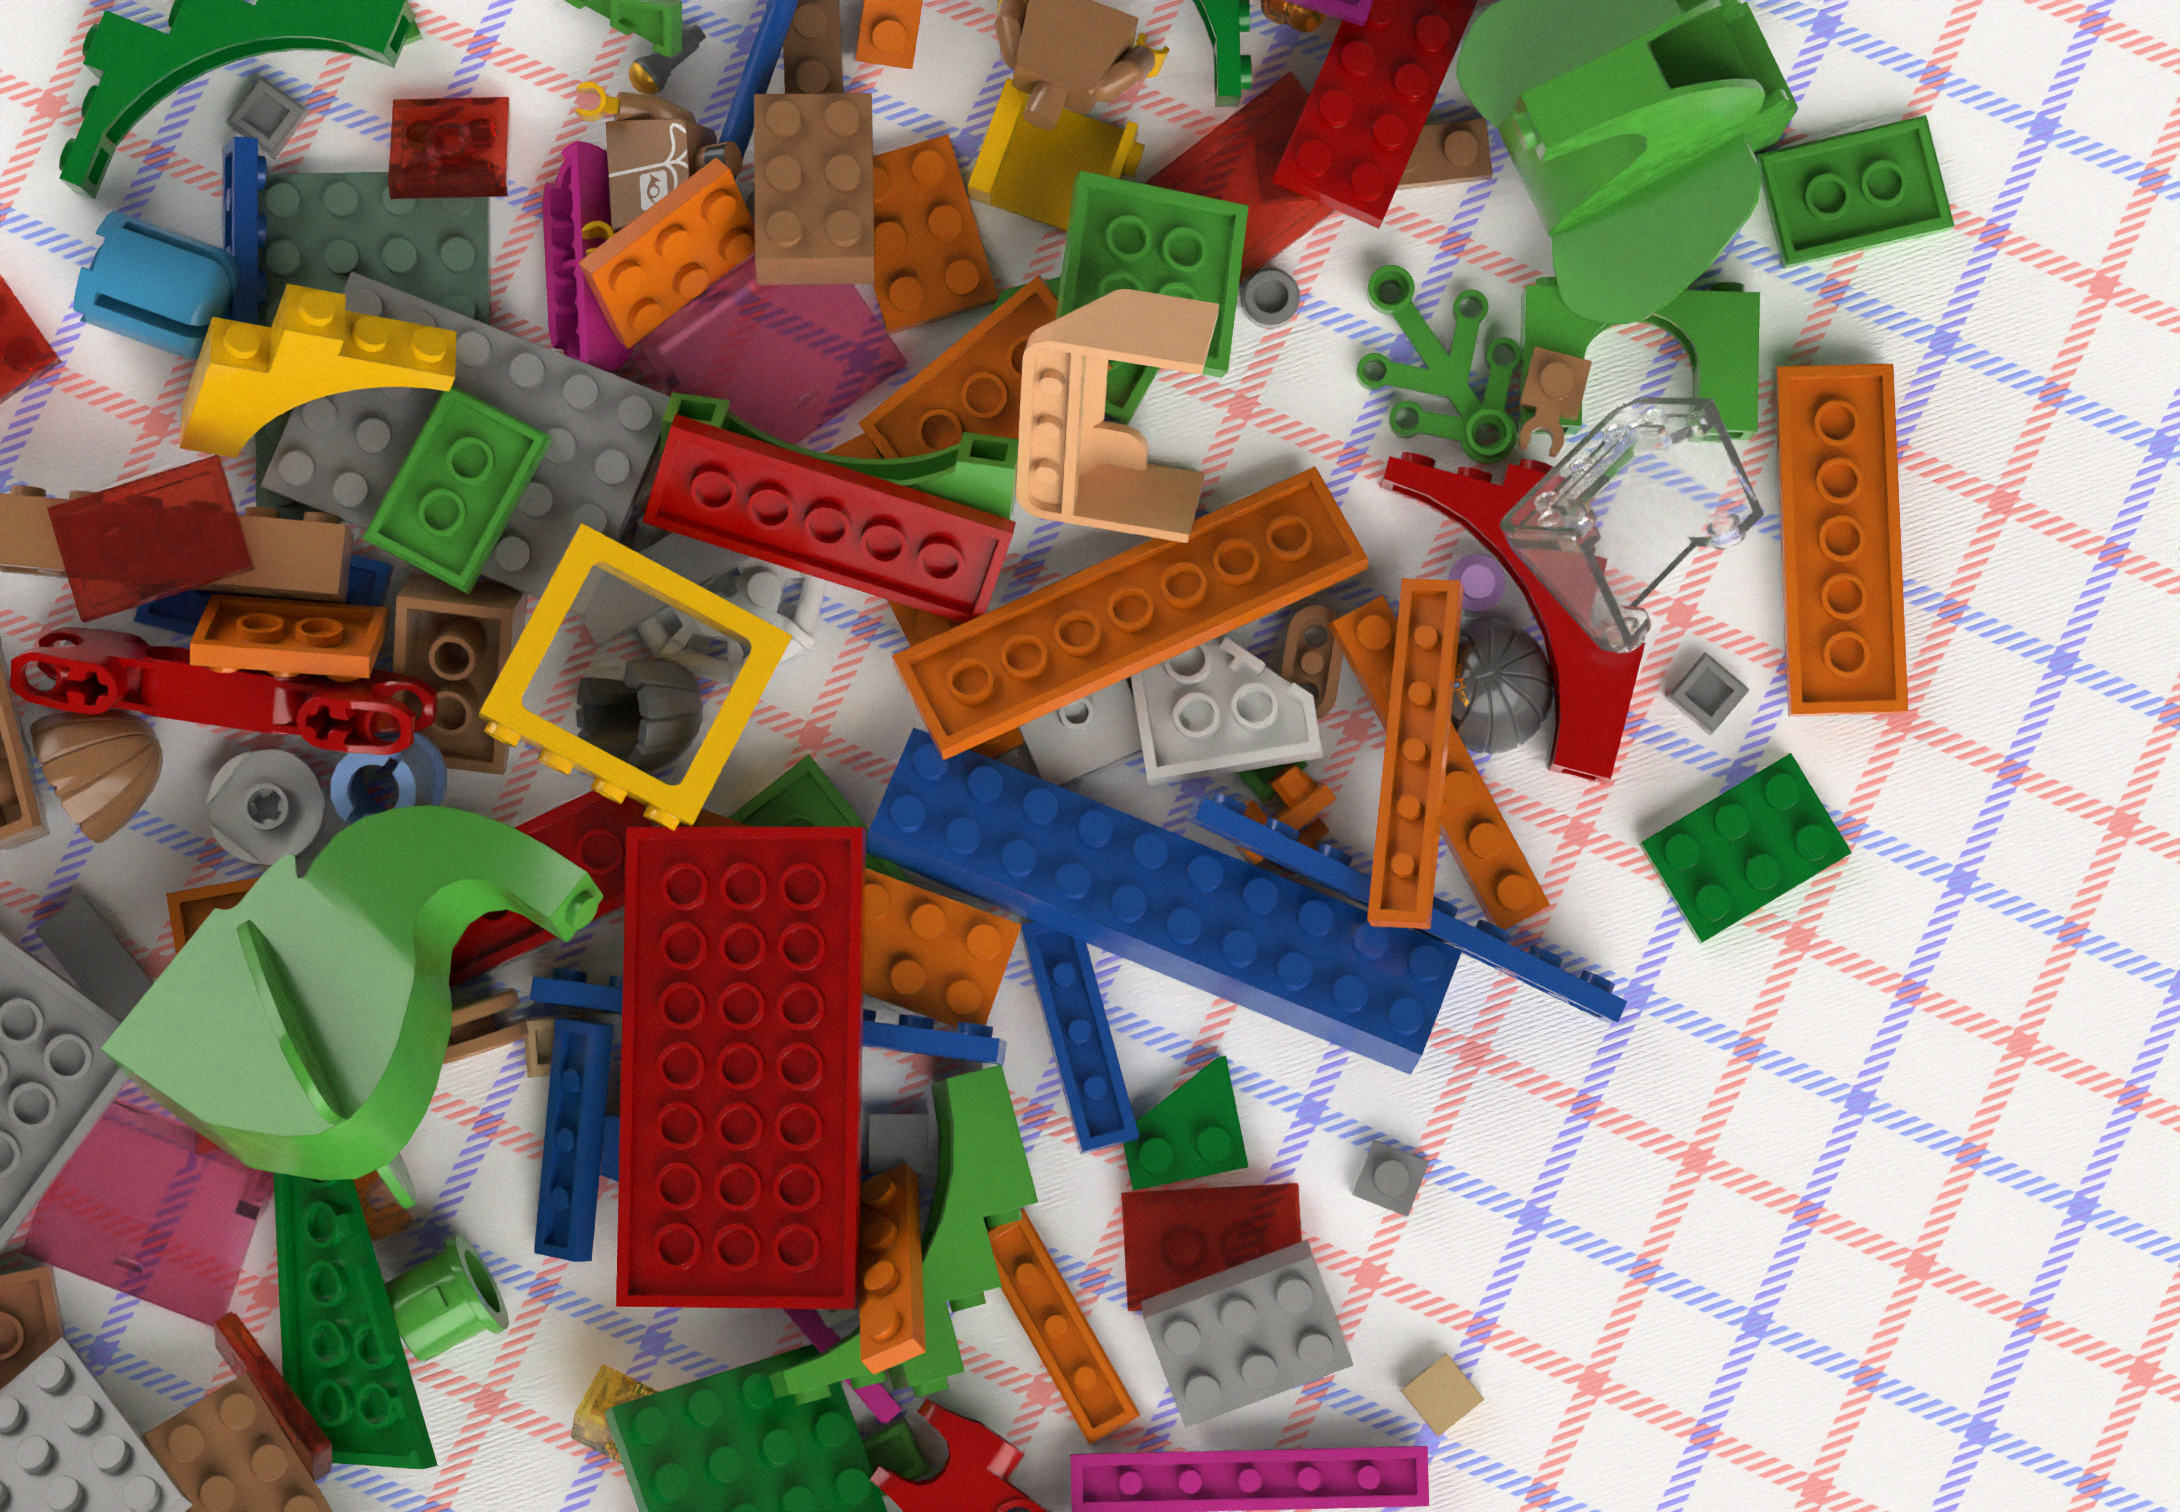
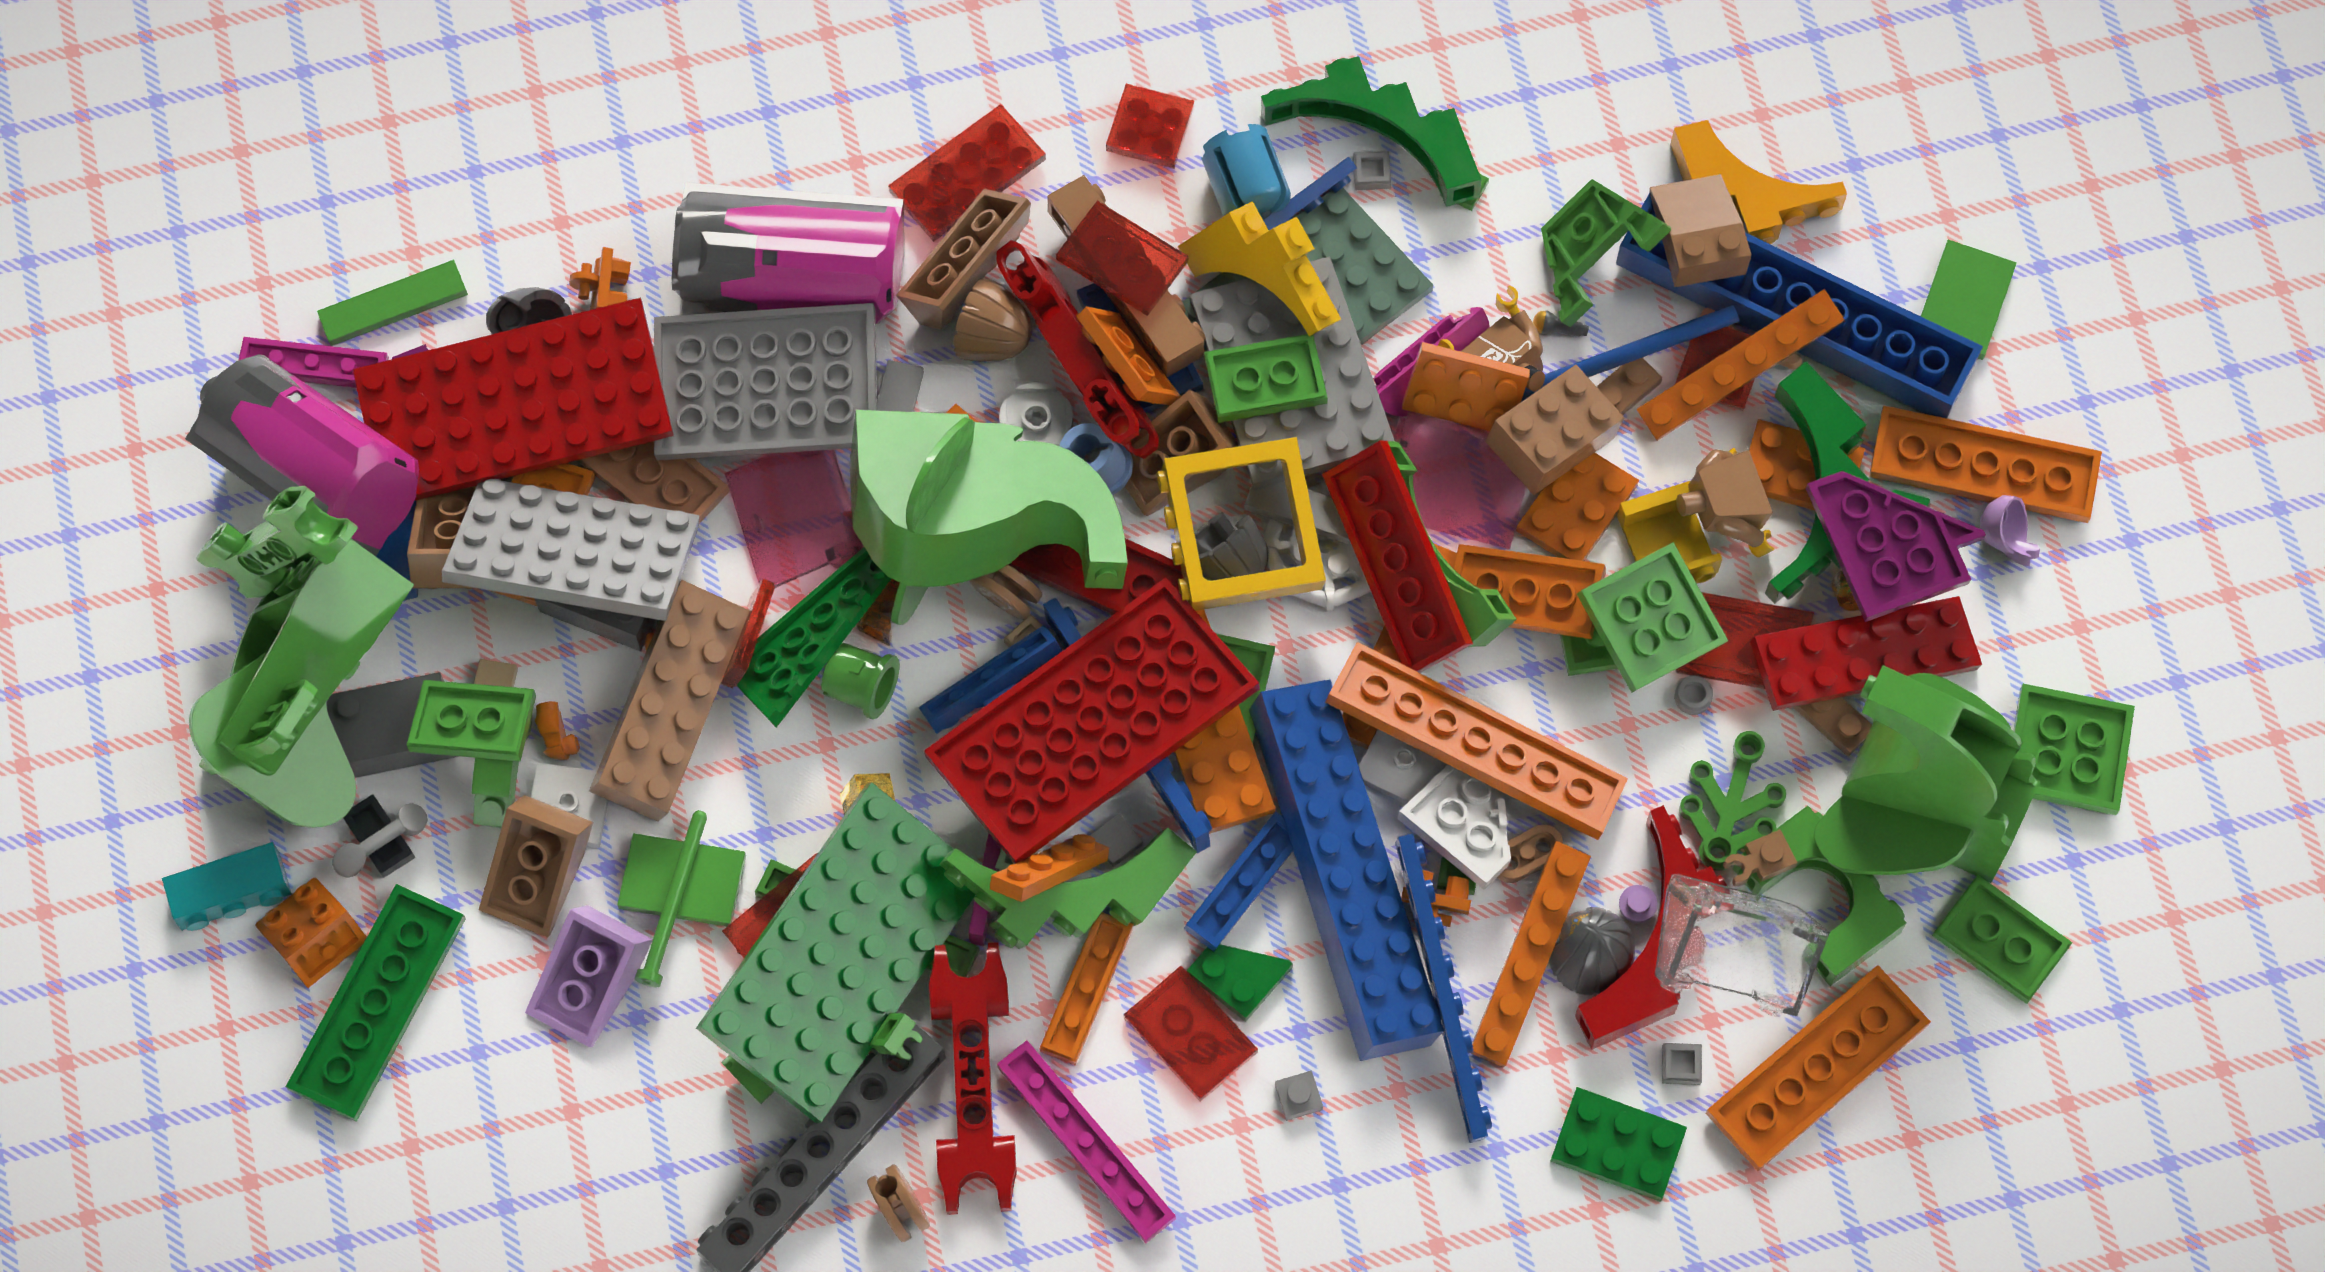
camera: 55 degrees right, 15 degrees down
clear red plate [388,97,511,199] -> none
light nougat windscreen [1016,289,1219,543] -> none
light grey brick [1141,1240,1354,1428] -> none
orange plate [1367,578,1464,929] -> none
tan tile [1400,1353,1484,1437] -> none

